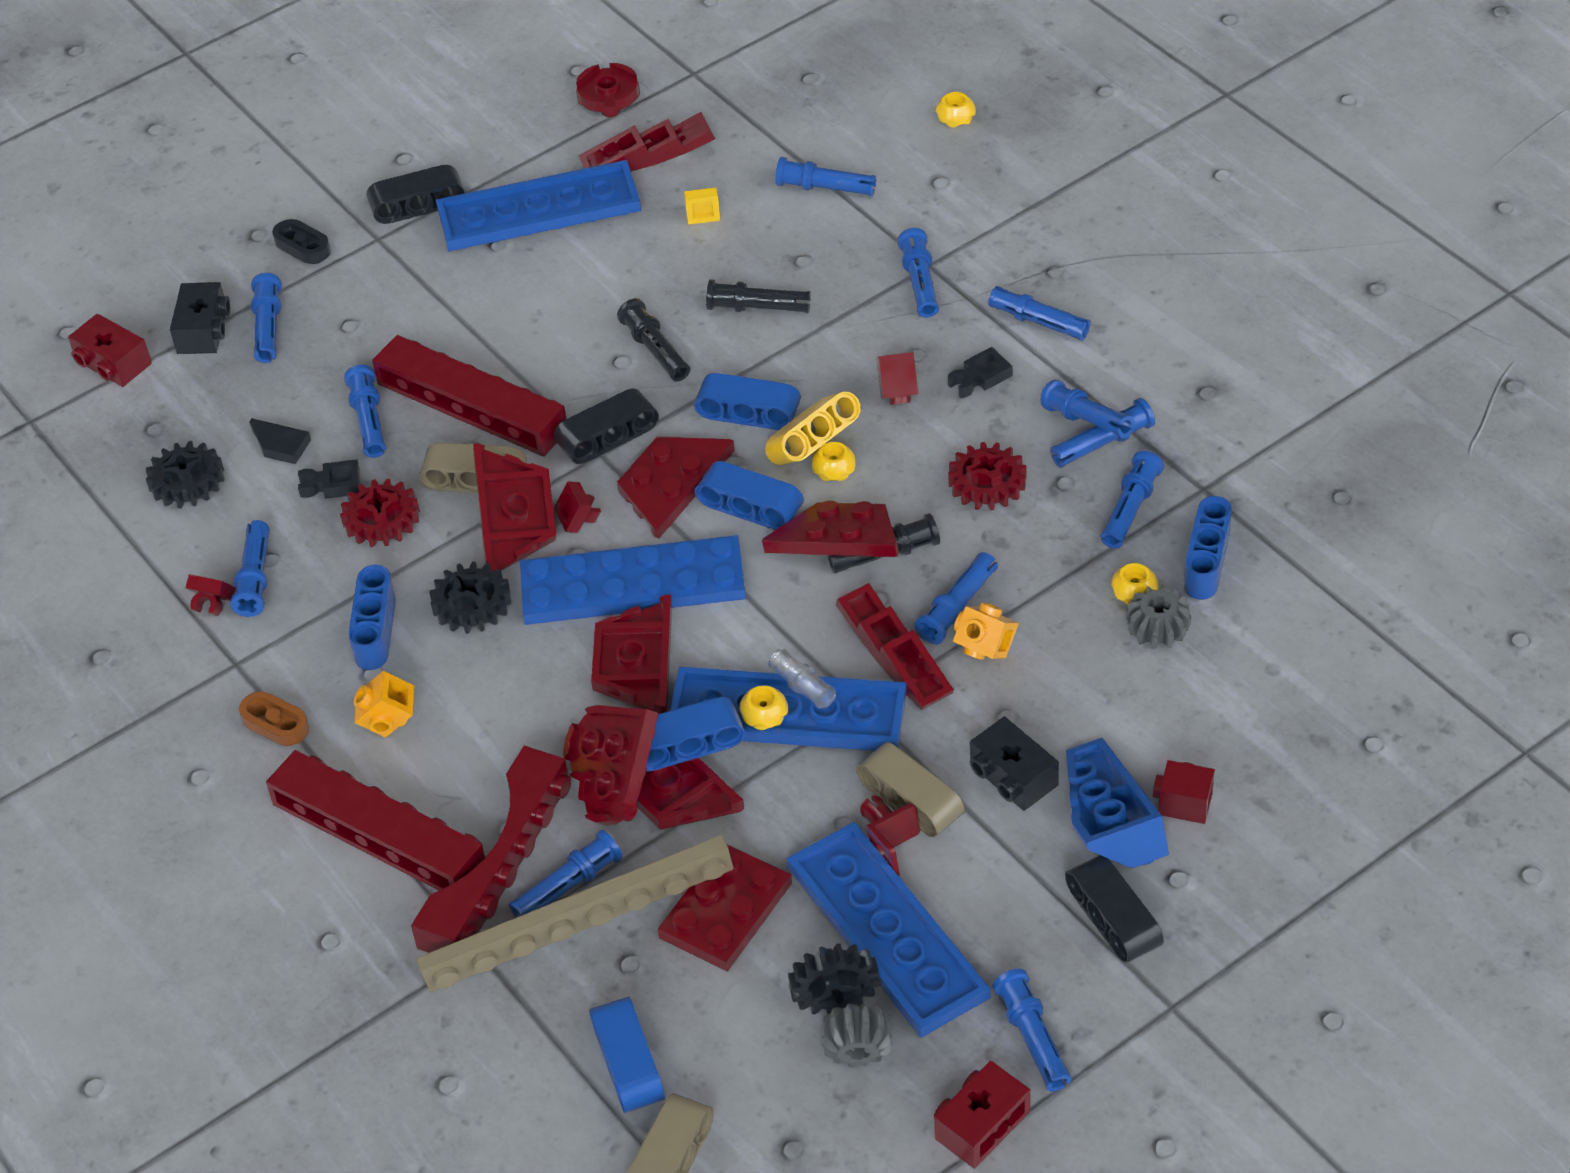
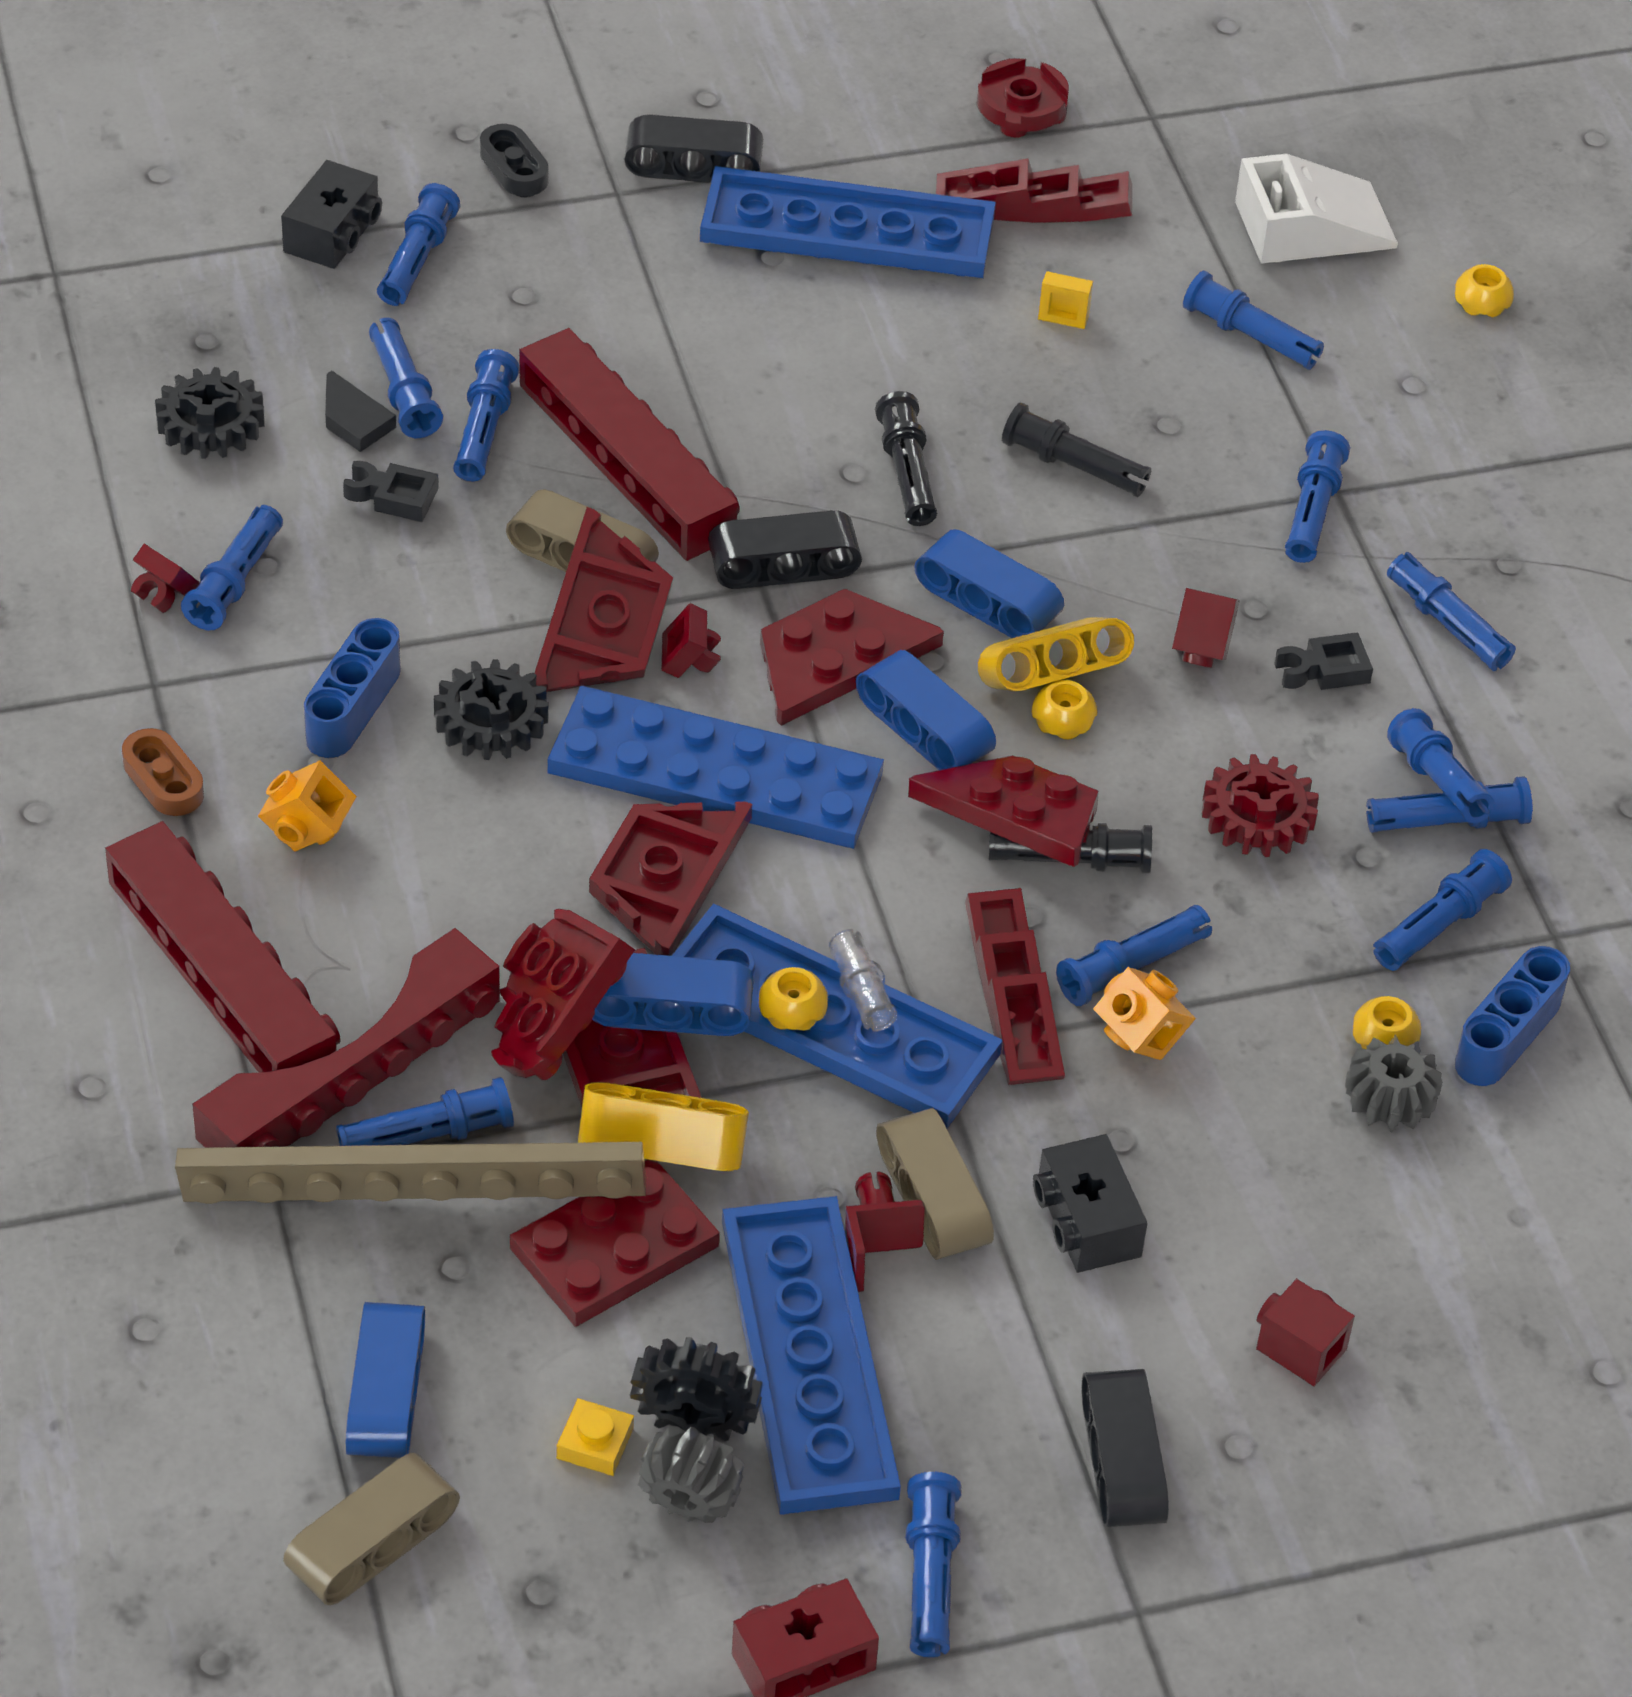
camera: 15 degrees right, 0 degrees up
dark red brick [68,313,152,387] -> none
dark red gear [340,478,420,547] -> none
blue wedge [1066,738,1169,868] -> none
none -> blue pin [369,317,443,439]
none -> yellow plate [556,1398,634,1476]
none -> yellow beam [577,1083,749,1171]
none -> white slope [1235,154,1398,264]

